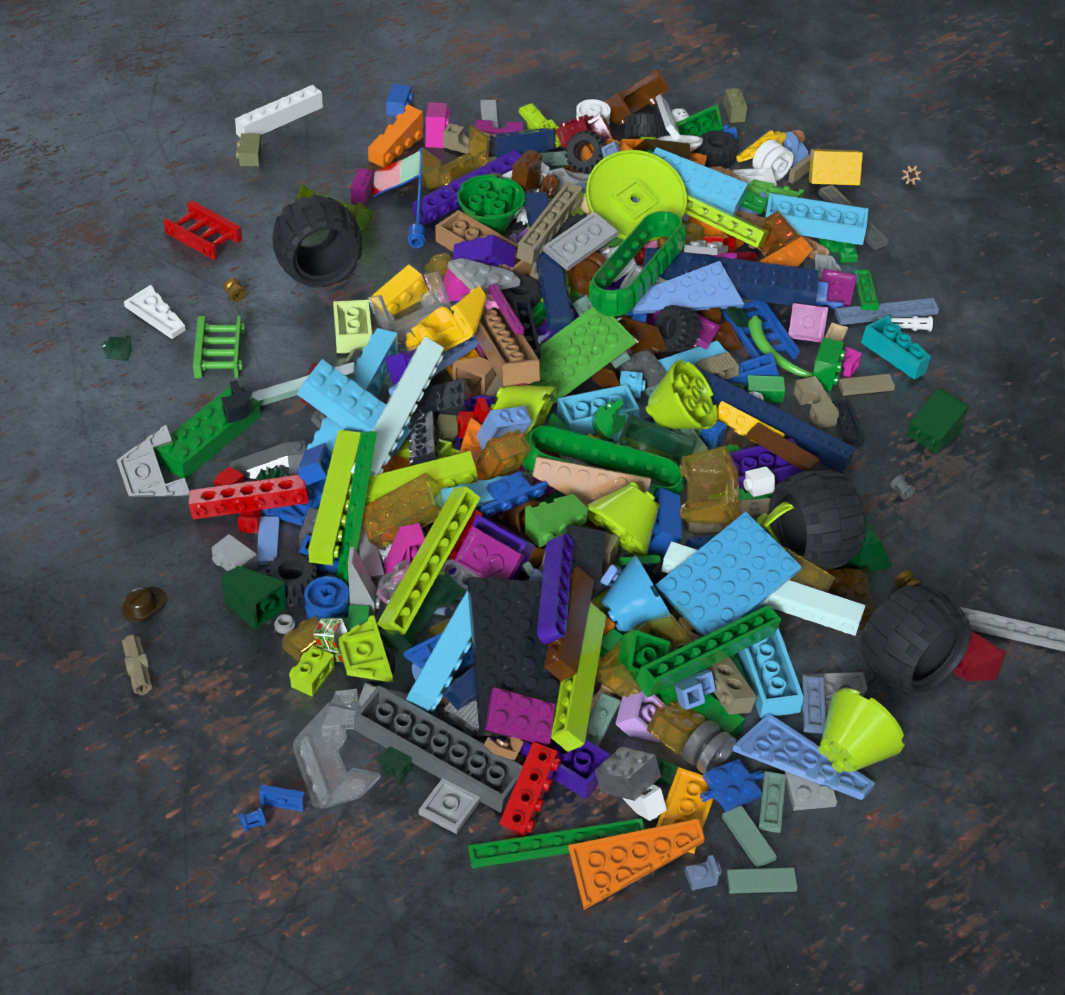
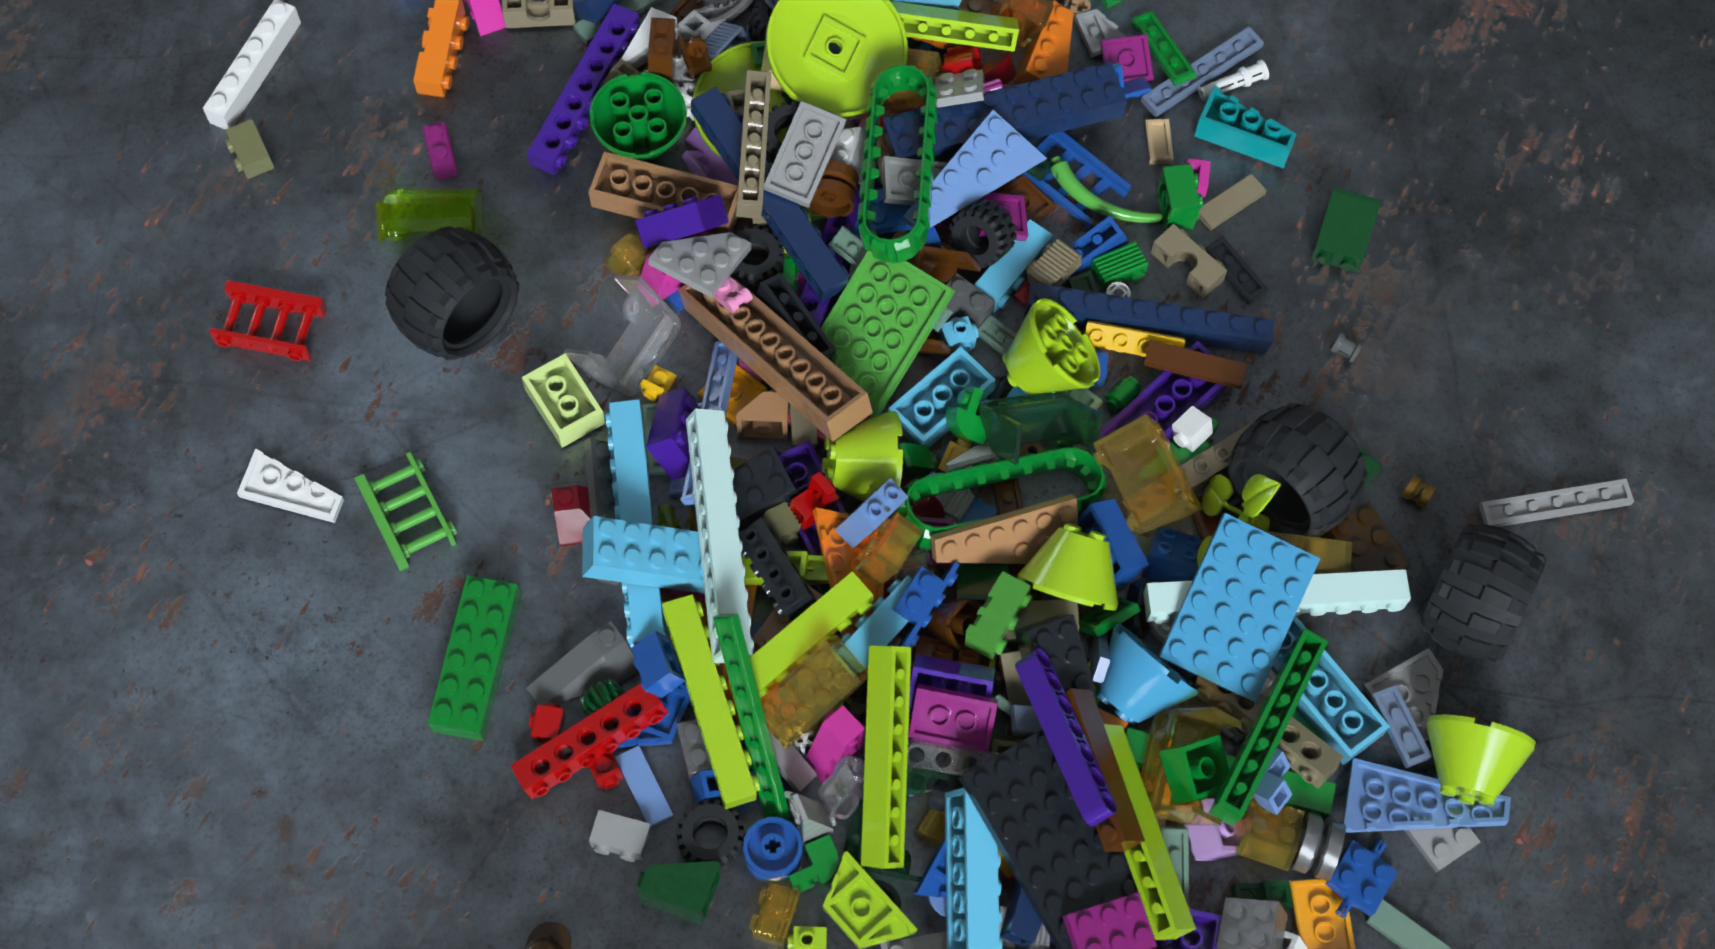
camera: 25 degrees left, 20 degrees up
clear green brick [102,335,132,361] -> none
light grey wing [117,425,190,497] -> none
black brick [221,380,252,424] -> none
pearl gold wheel [223,278,247,302] -> none
tile [251,362,357,406] -> none
light grey plate [274,614,295,634] -> none
piece [313,619,347,662] -> none
yellow wedge [370,264,430,318] -> none
flag [372,148,426,248] -> none
yellow windscreen [411,285,486,353] -> none
clear yellow windscreen [422,125,489,190] -> none
magenta axle [488,283,524,336] -> none
sand green tile [758,771,786,833] -> none
bracket [788,303,828,342] -> none
dark red slope [953,631,1006,681] -> none

